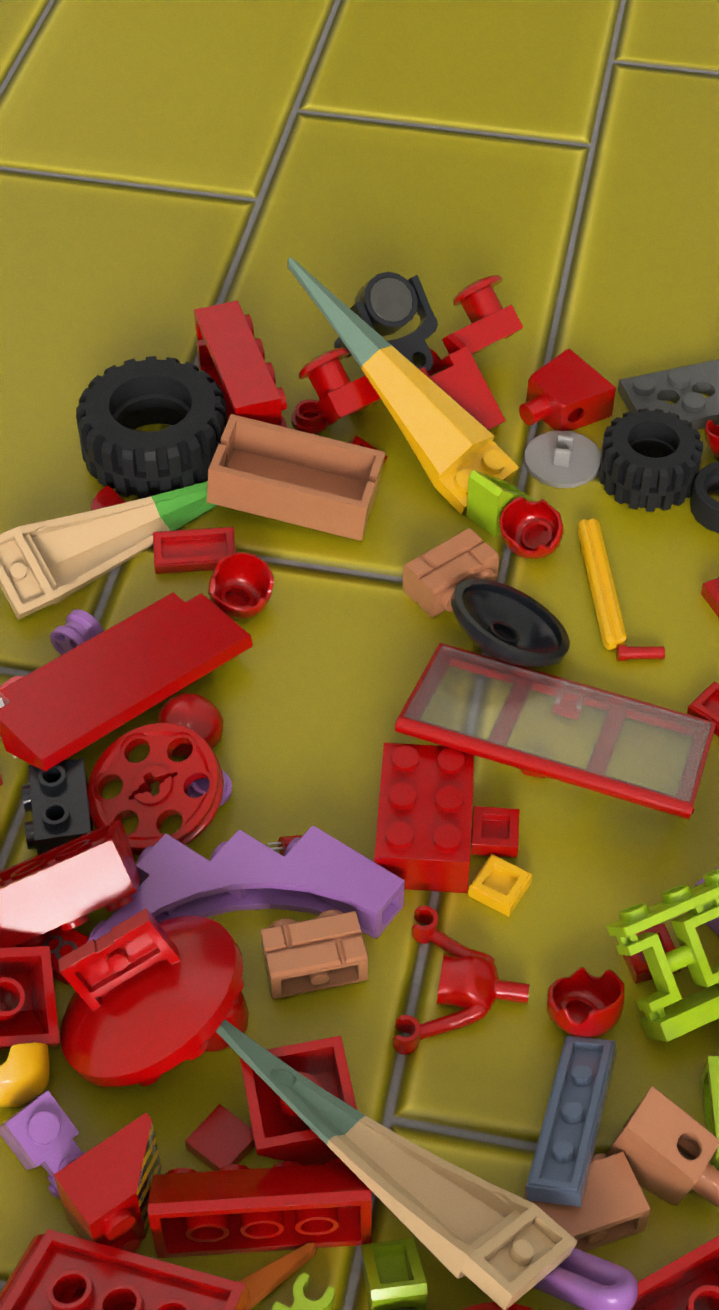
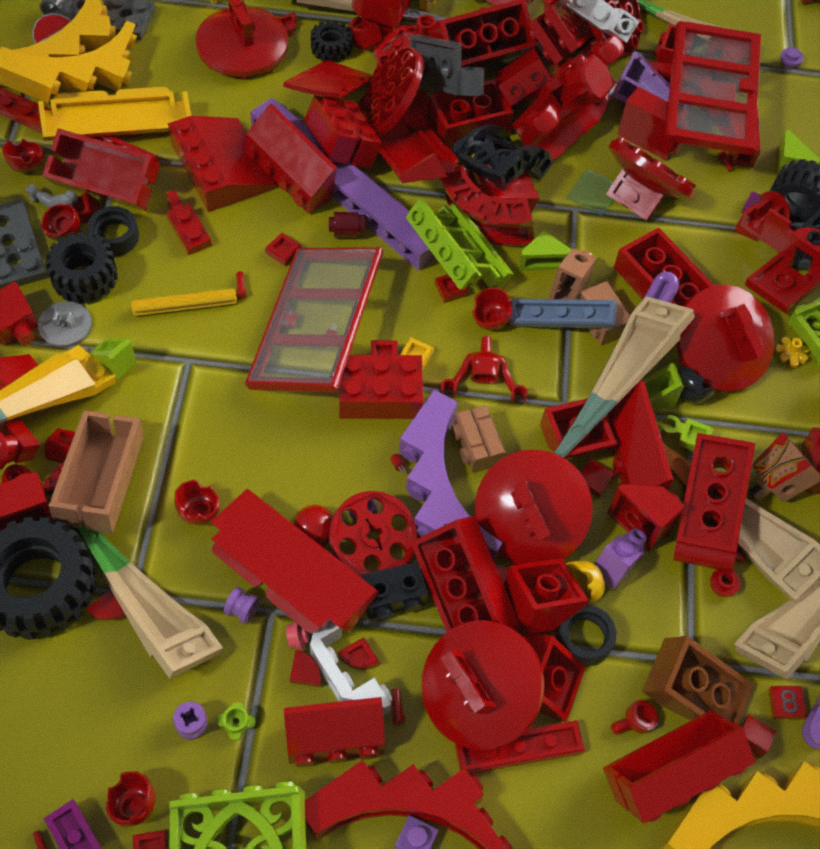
camera: 100 degrees left, 10 degrees up
red tile [153,527,236,574] -> none
nougat brick [403,528,499,618] -> none
black dish [451,579,570,667] -> none
red hair [499,497,564,559] -> none

